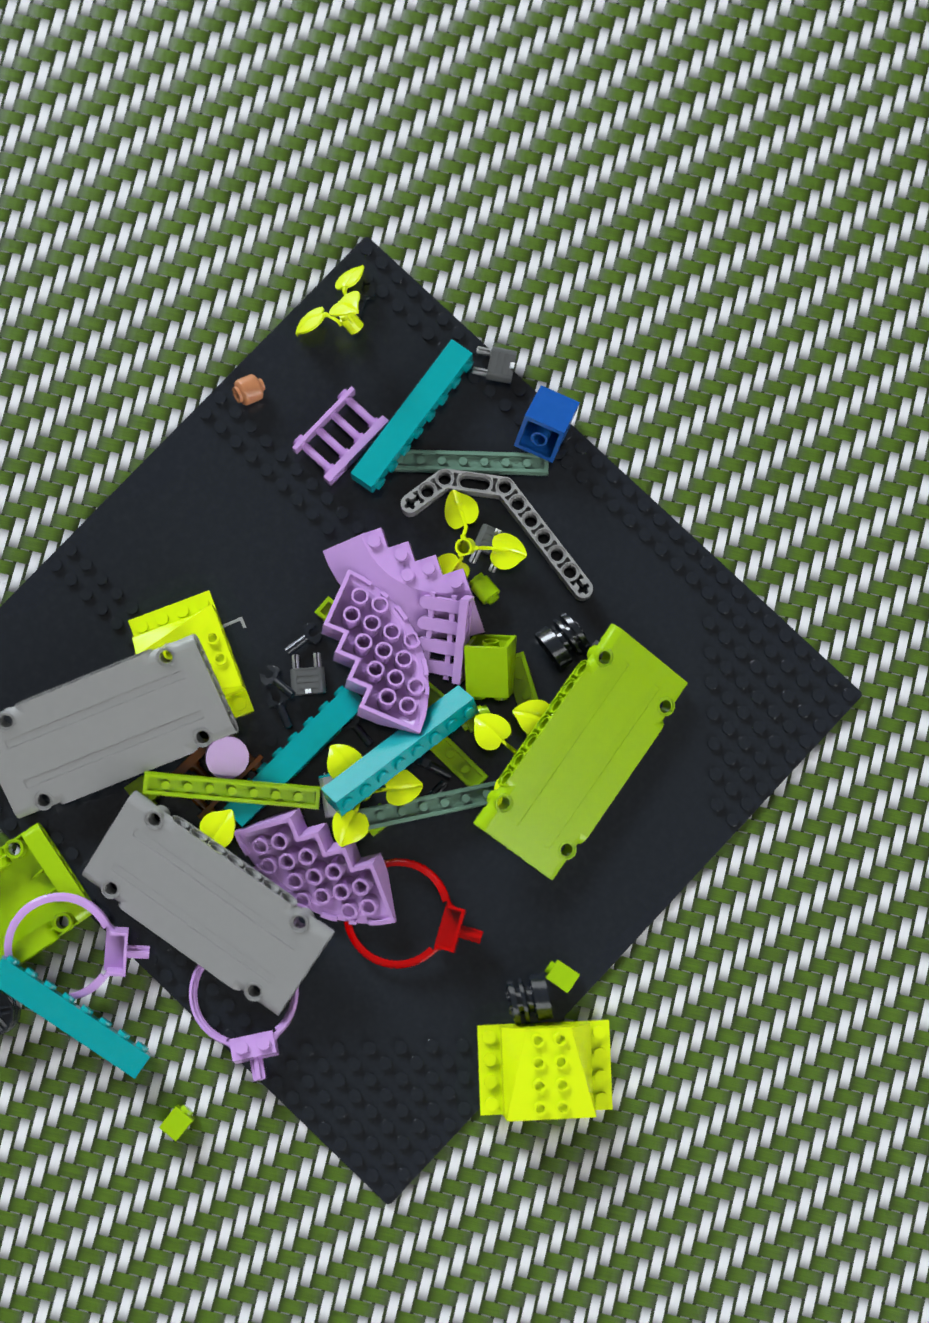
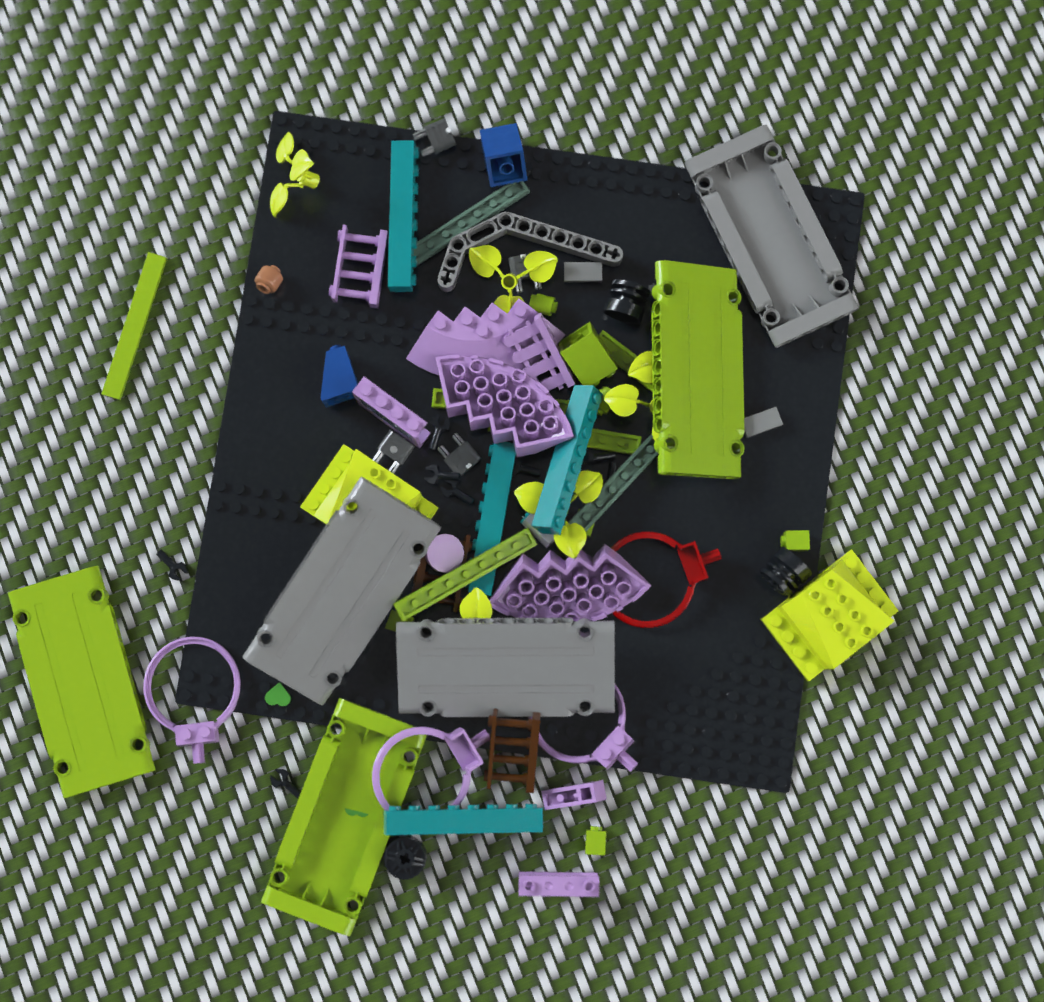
camera: 30 degrees left, 0 degrees up
none -> lime tile [101,252,167,401]
none -> blue slope [321,345,358,407]
none -> lavender panel [352,377,431,449]
none -> dark grey piece [373,429,415,474]
none -> reddish brown fence [484,708,541,793]
none -> lavender fence [519,871,599,897]
none -> lavender slope [541,780,607,810]
none -> light grey tile [564,262,602,282]
none -> light grey panel [684,124,859,348]
none -> light grey tile [744,407,783,438]

